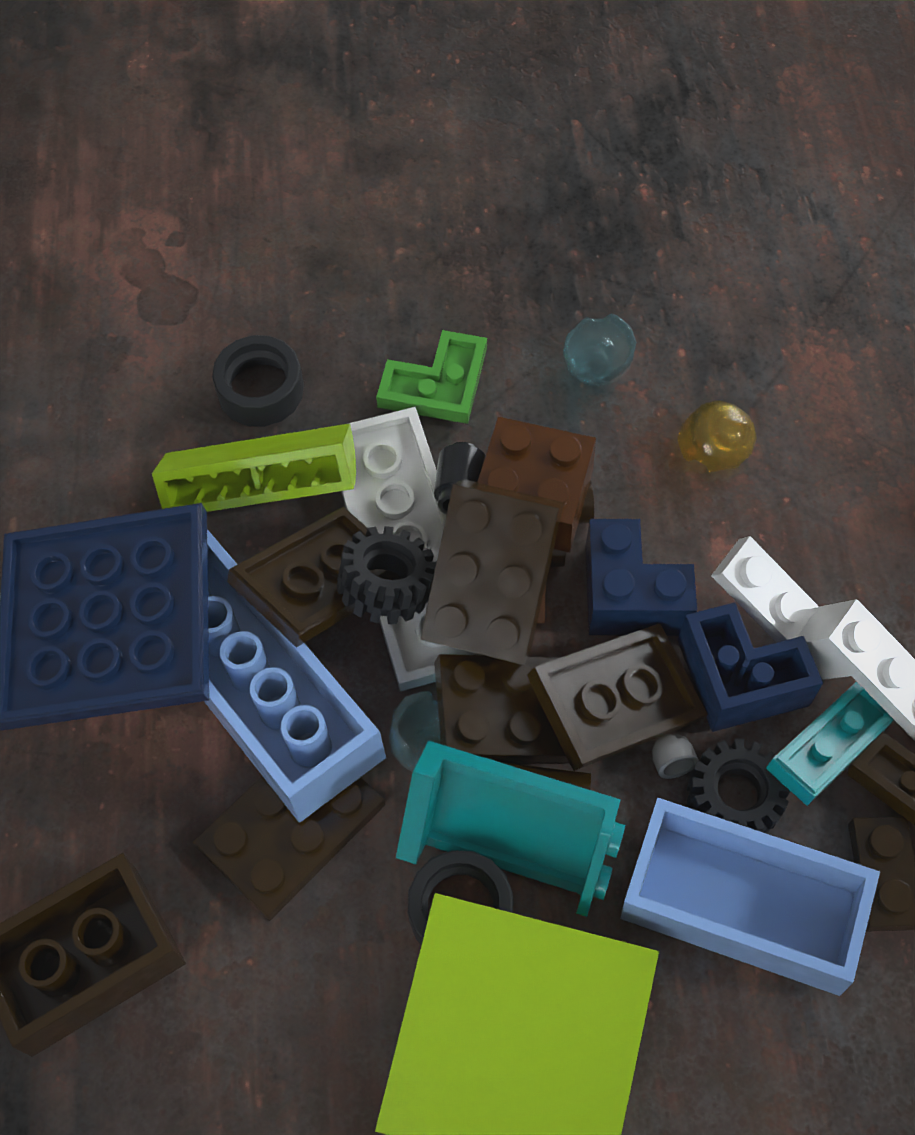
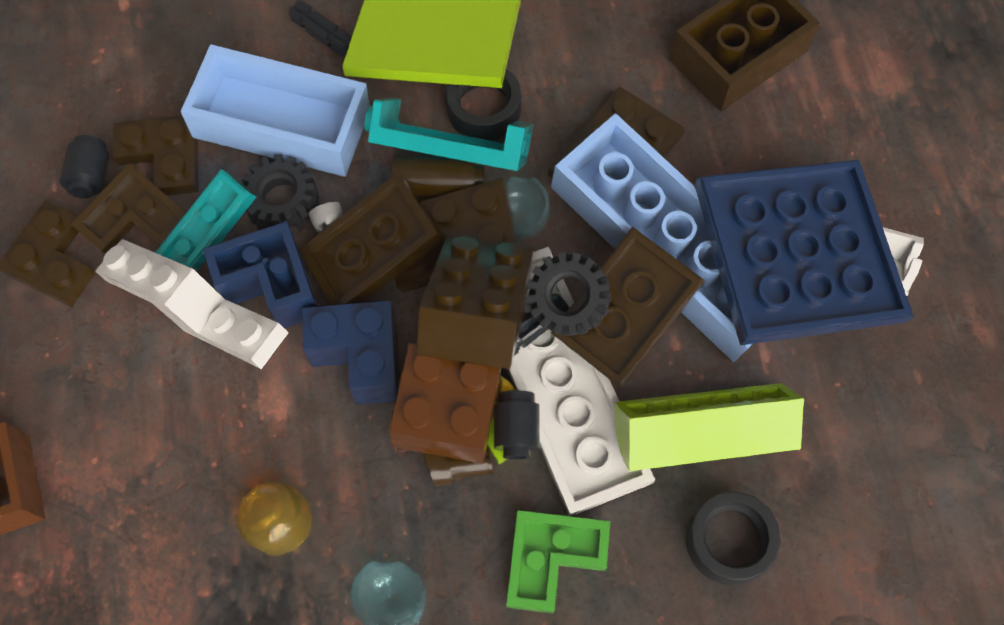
camera: 175 degrees right, 5 degrees up
none -> black axle [289,1,352,56]

